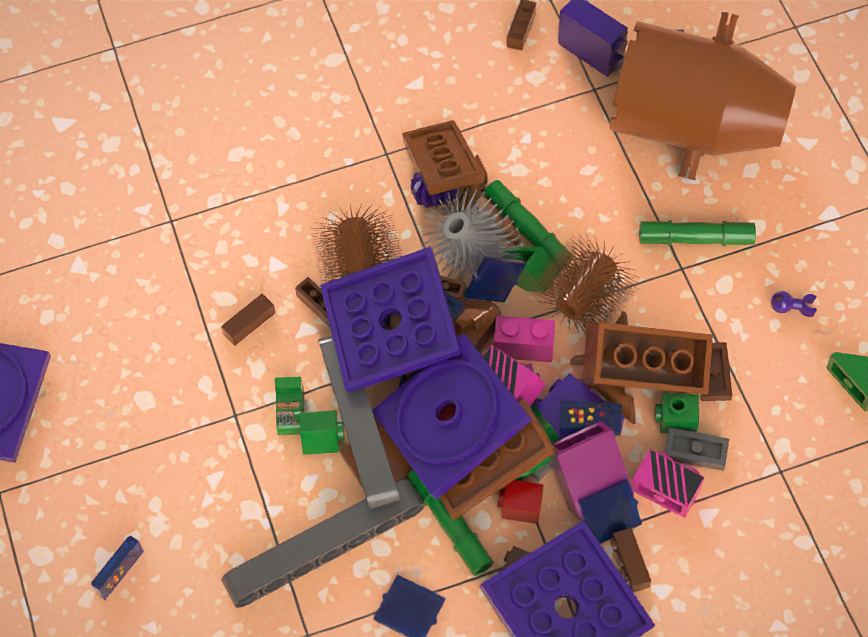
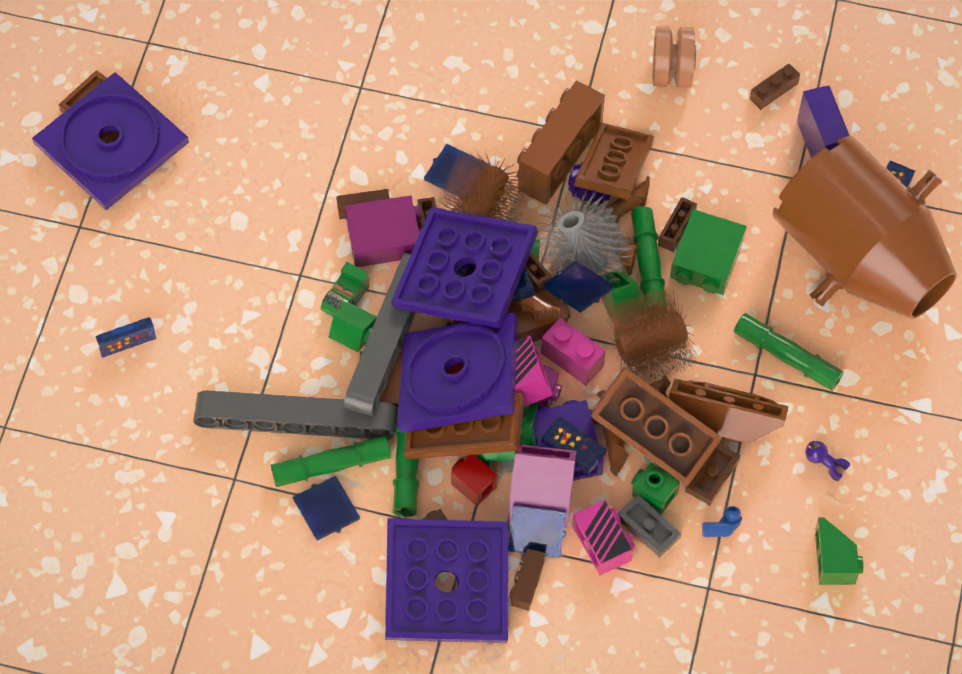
camera: 30 degrees right, 0 degrees up
none -> green piece [270,436,391,487]
none -> magenta brick [345,195,422,267]
none -> clear blue piece [424,143,489,200]
none -> dark orange brick [516,80,605,205]
none -> nougat wheel [652,26,696,88]
none -> reddish brown piece [658,197,697,253]
none -> dark orange wedge [669,379,789,443]
none -> green brick [670,209,747,295]
none -> blue arm [702,506,742,537]

